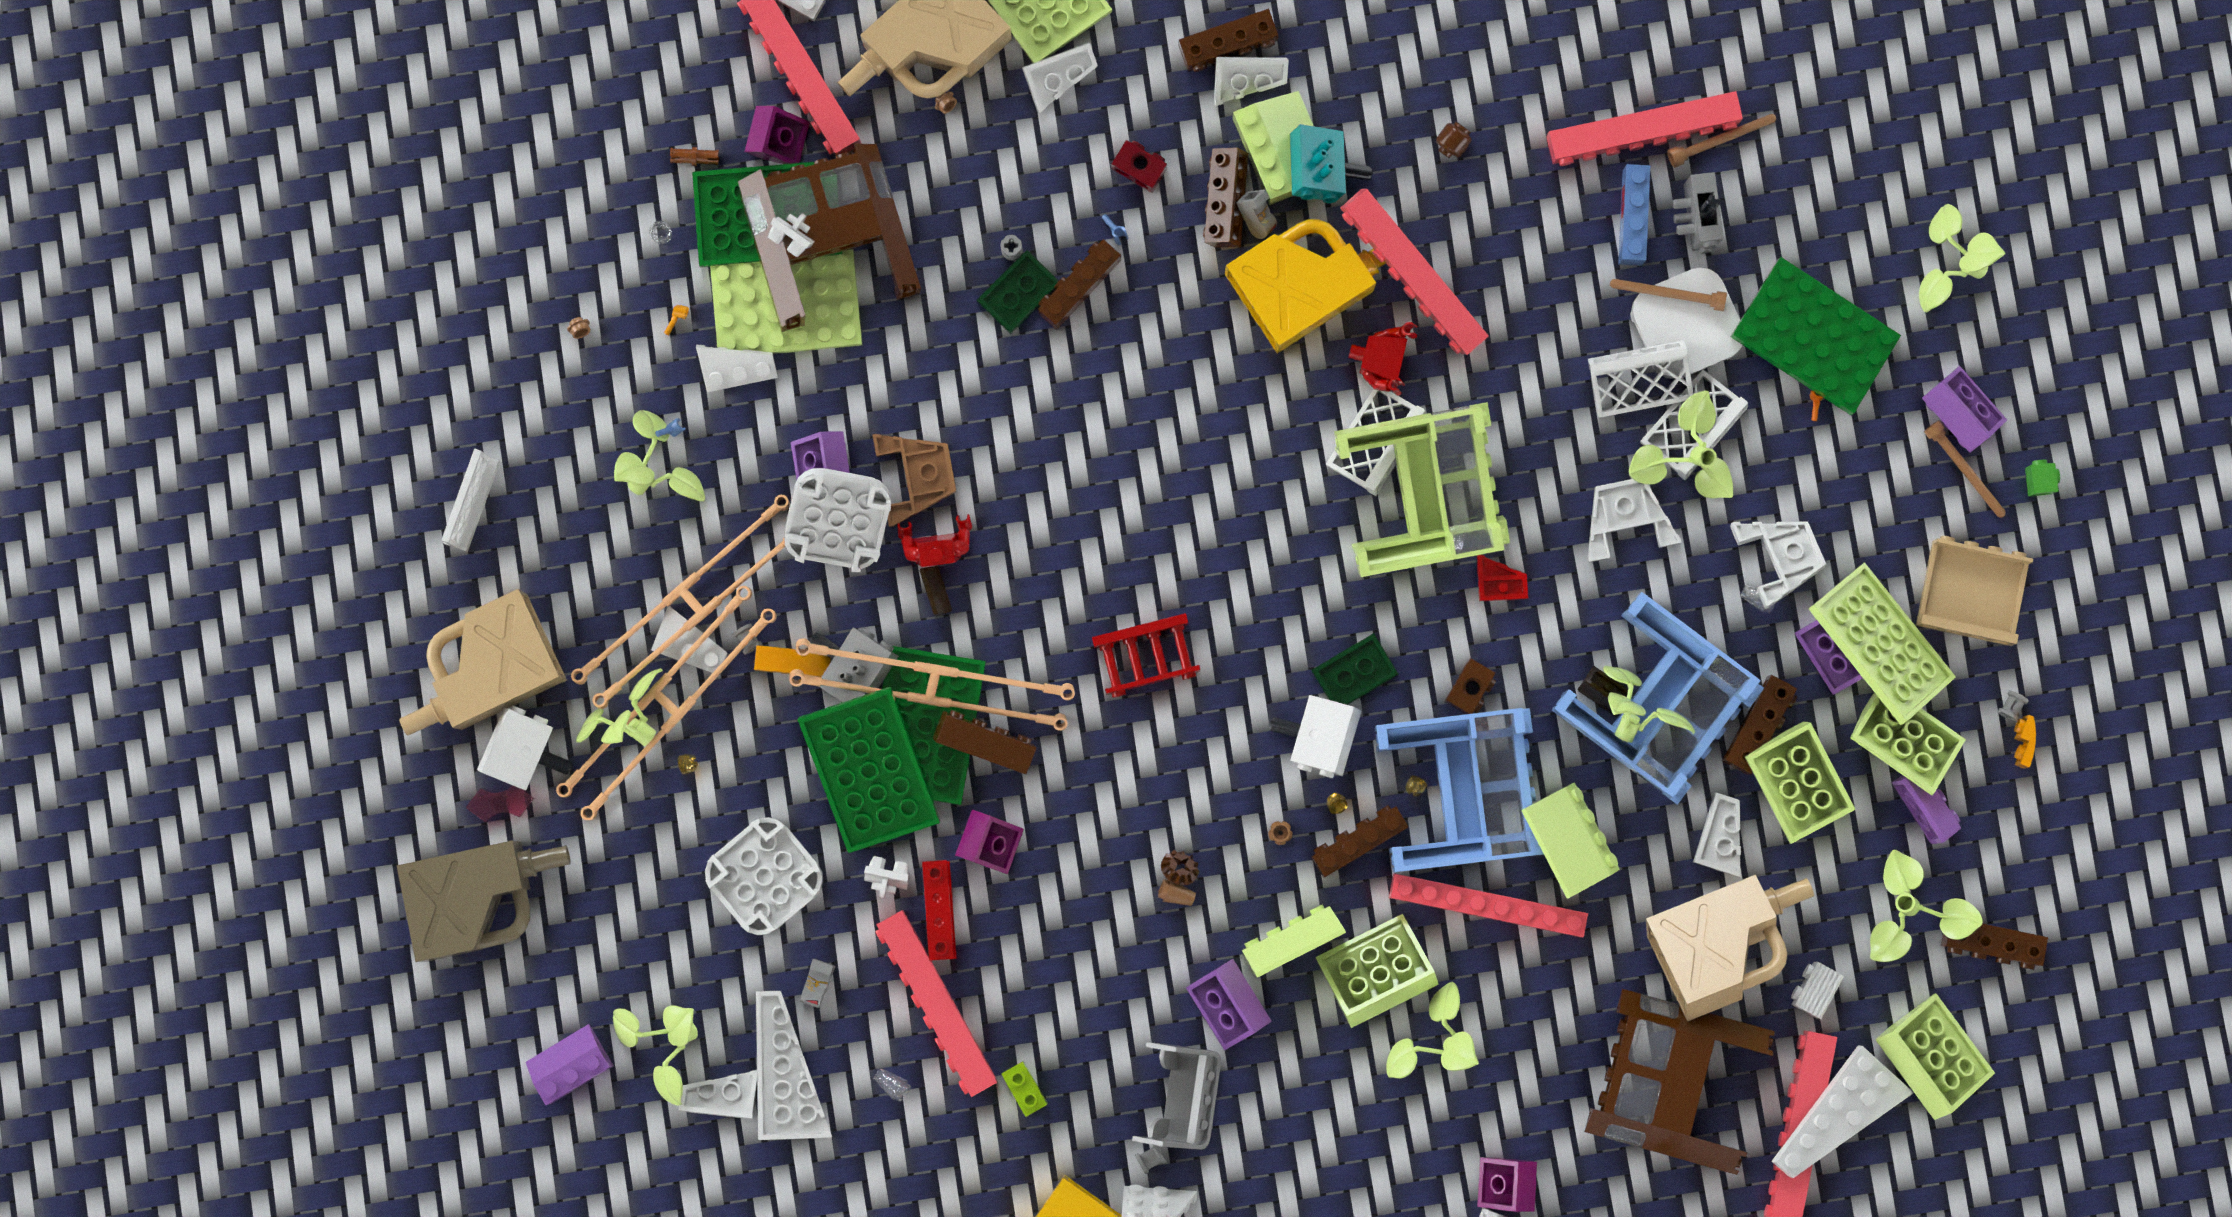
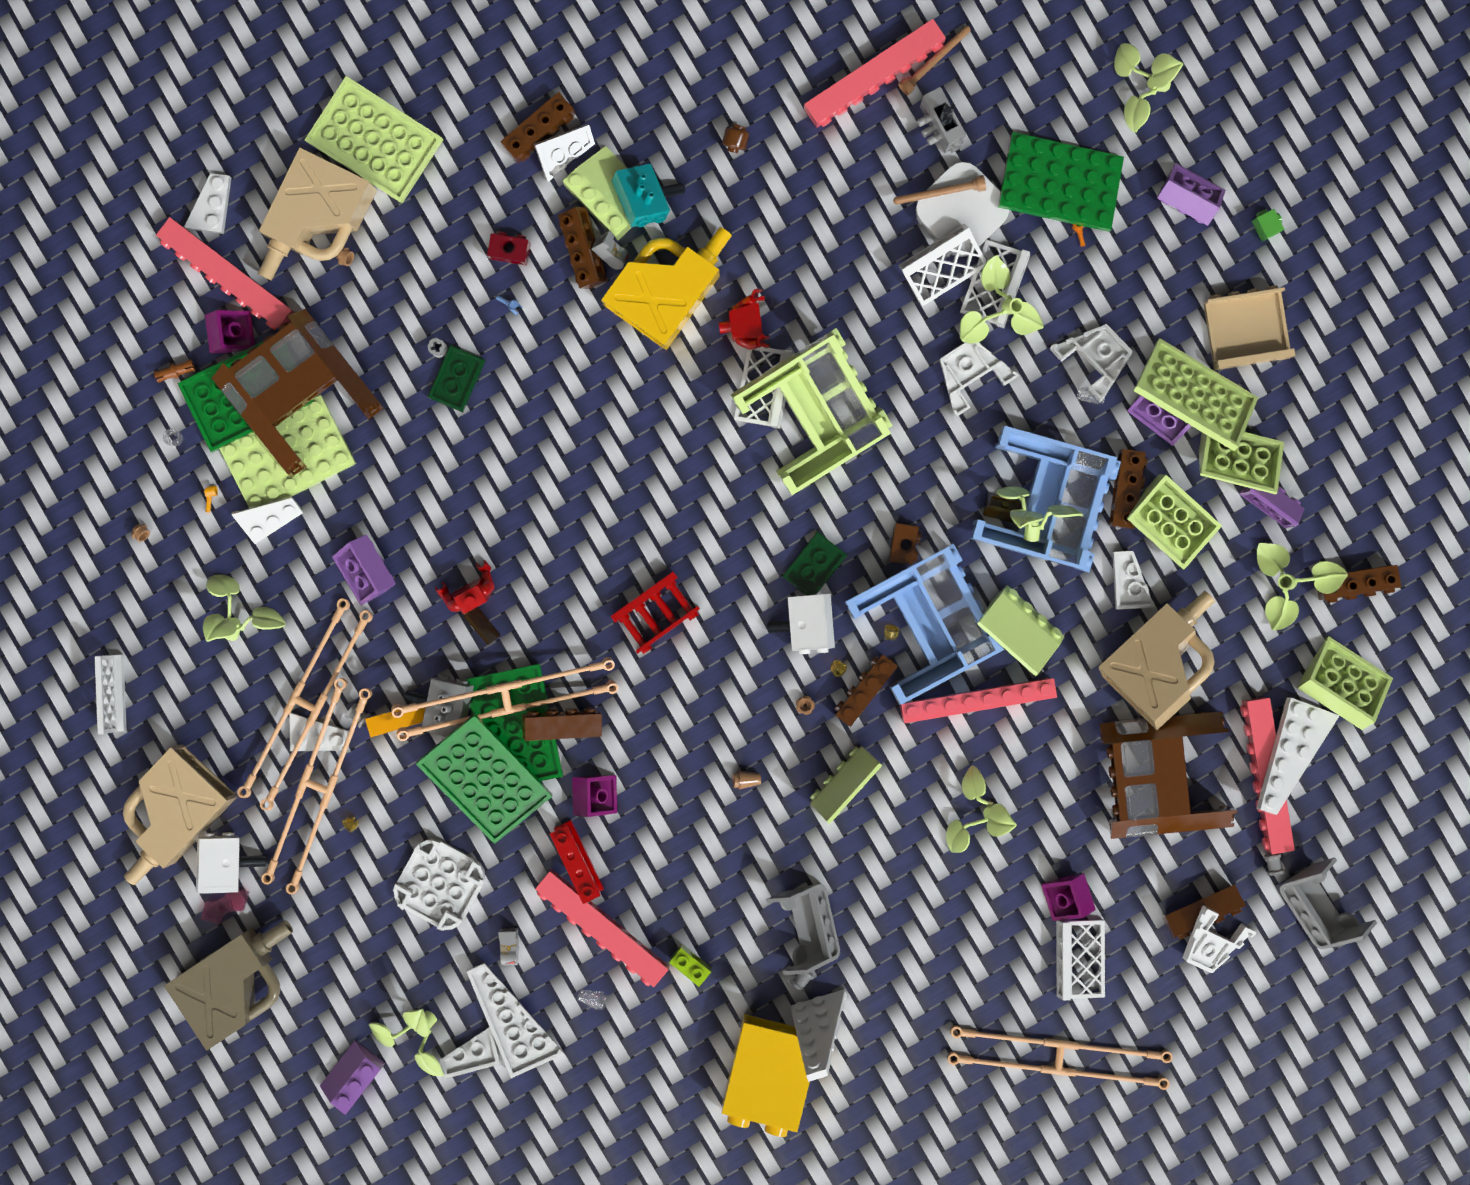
camera: 25 degrees left, 5 degrees up
yellowish green plant [576,668,663,746] -> none
medium blue hand [655,418,686,437] -> none
white hips [768,213,815,257] -> none
white tile [784,468,891,572] -> none
white hips [864,856,909,899] -> none
medium nougat wing [873,434,957,527] -> none
white wing [1022,43,1098,113] -> none
reddish brown brick [1038,239,1121,330] -> none
reddish brown gear [1161,850,1199,885] -> none
medium lavender slope [1186,959,1272,1050] -> none
yellowish green slope [1316,914,1439,1028] -> none
coral brick [1340,189,1489,355] -> none
red wing [1476,554,1528,602] -> none
medium blue brick [1618,164,1651,266] -> none
white brick [1791,962,1844,1019] -> none
medium nougat piece [1924,420,2006,518] -> none
light grey bush [1997,690,2029,722] -> none
light orange slope [2014,715,2036,769] -> none

